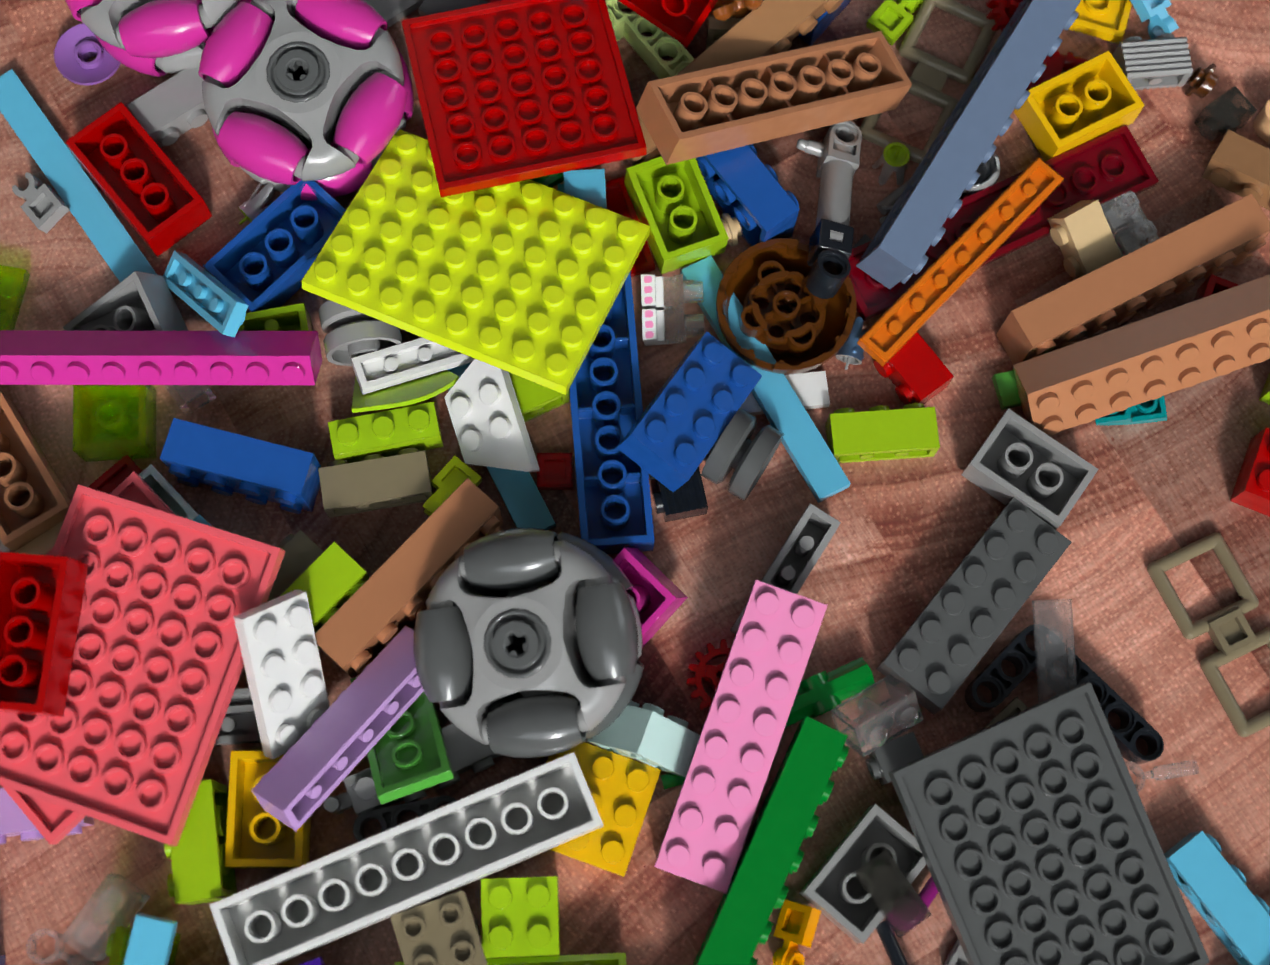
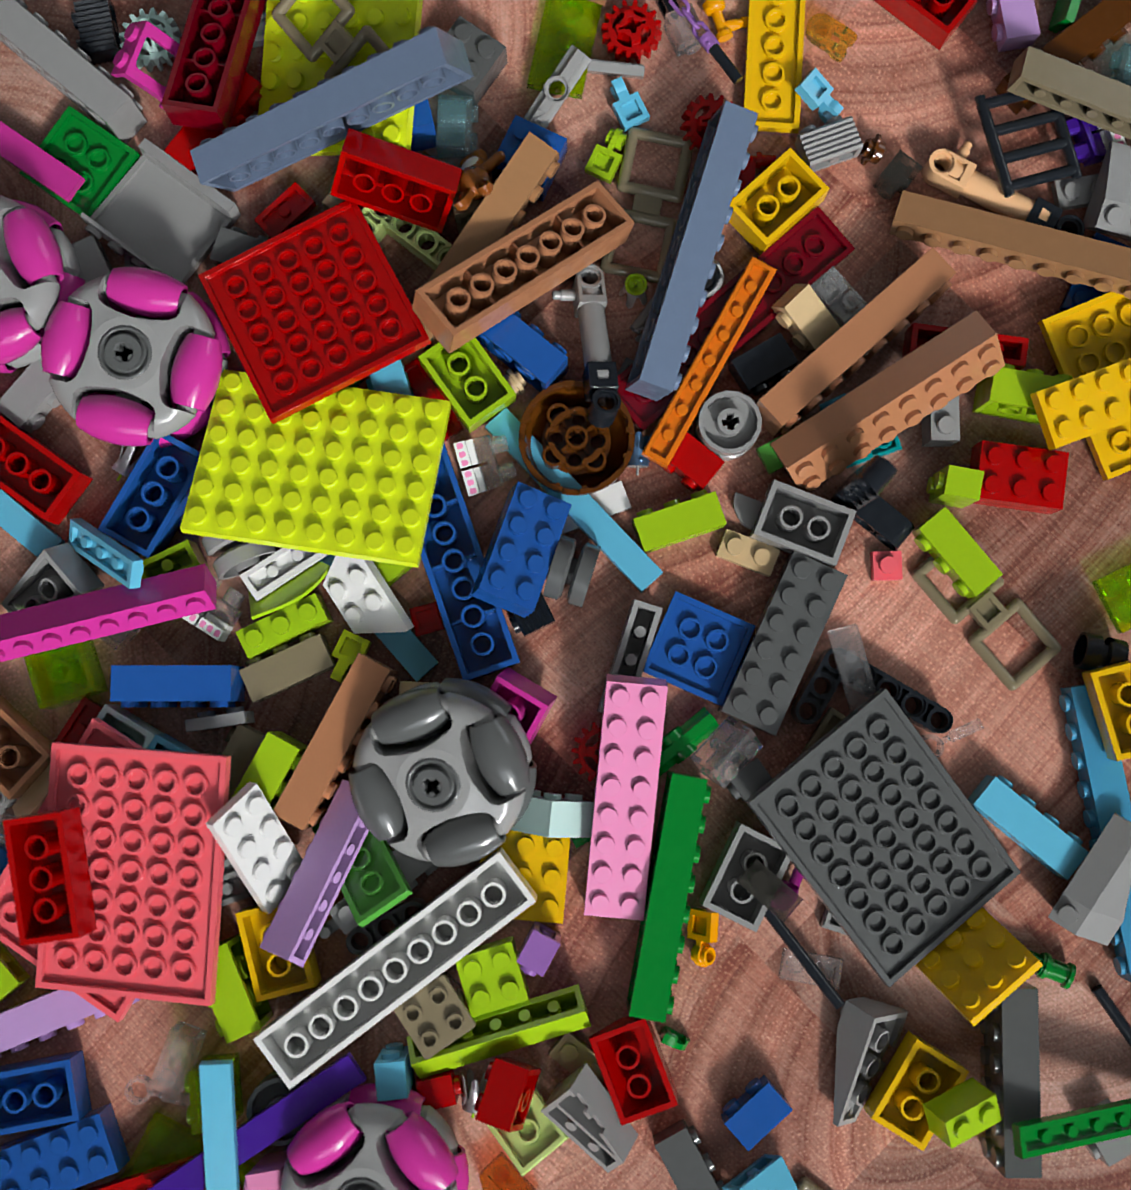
camera: 10 degrees left, 10 degrees up
none -> hips [181,574,245,642]
none -> light grey plate [185,706,255,732]
none -> medium lavender brick [516,921,561,977]
none -> blue plate [643,591,756,706]
none -> light grey wheel [694,390,762,461]
none -> tan plate [716,529,780,577]
none -> black brick [728,332,798,396]
none -> light grey tile [733,492,763,530]
none -> black beam [831,455,915,551]
none -> coral plate [870,551,903,581]
none -> lime brick [912,506,1003,599]
none -> light grey brick [921,396,960,447]
none -> lime brick [926,465,984,508]

